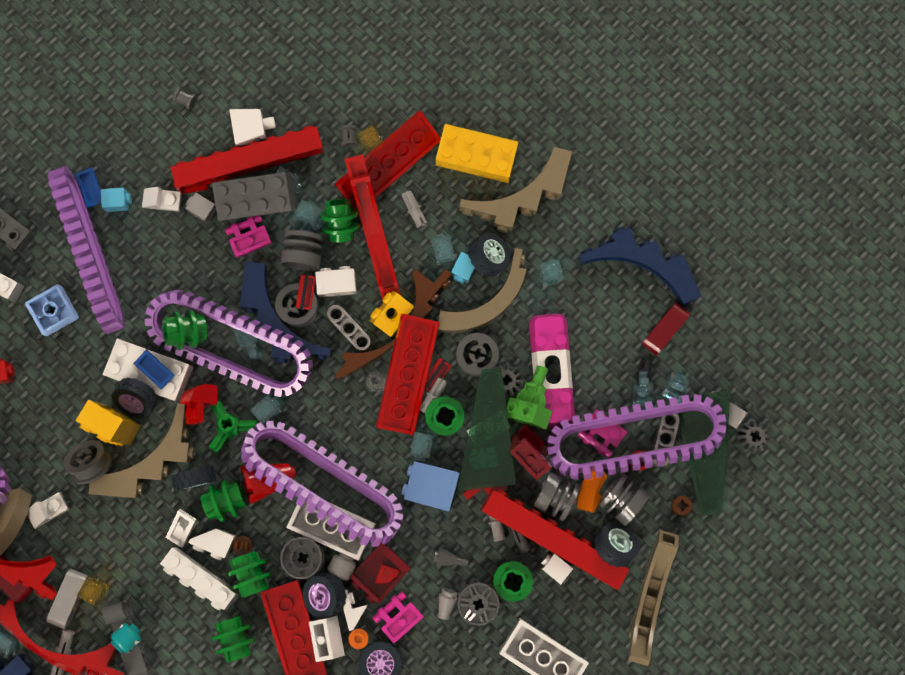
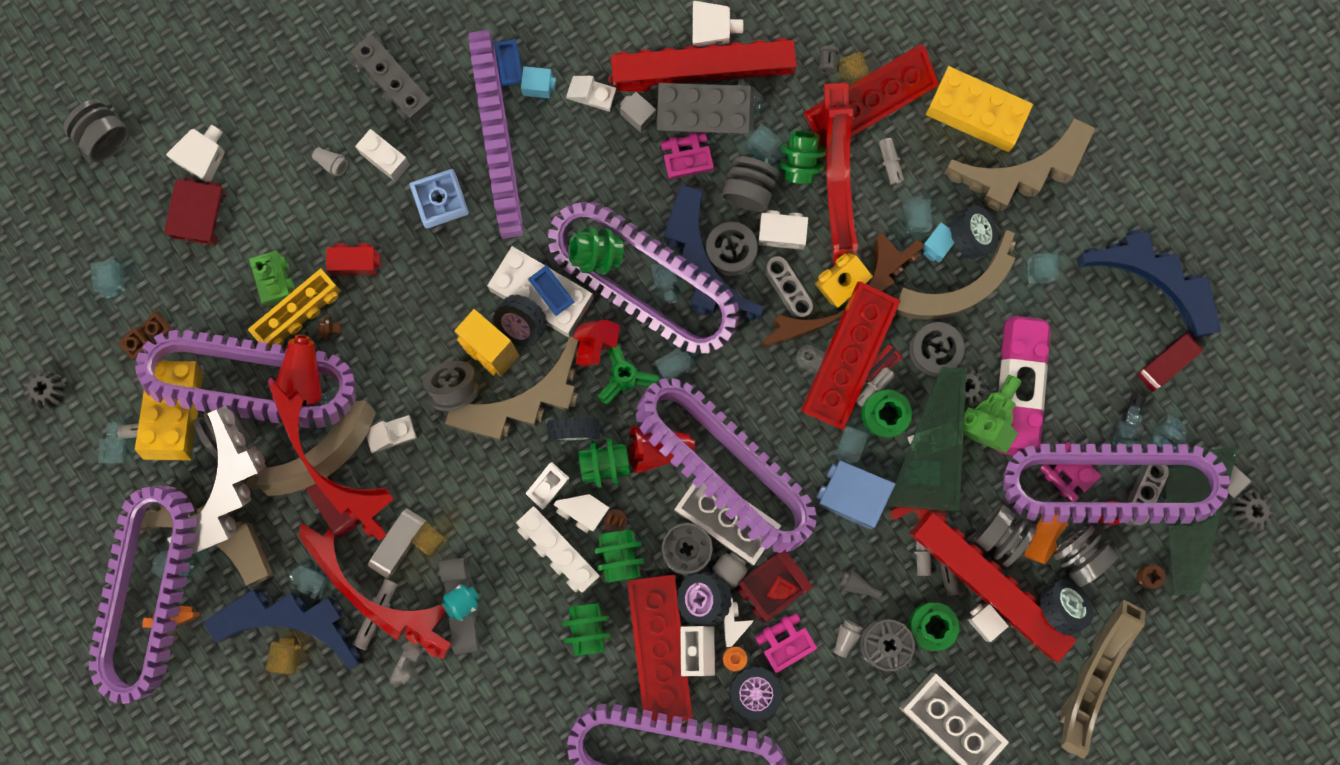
camera: 10 degrees right, 0 degrees up
sticker [296,275,316,310] -> none
dark red panel [510,424,551,480] -> none

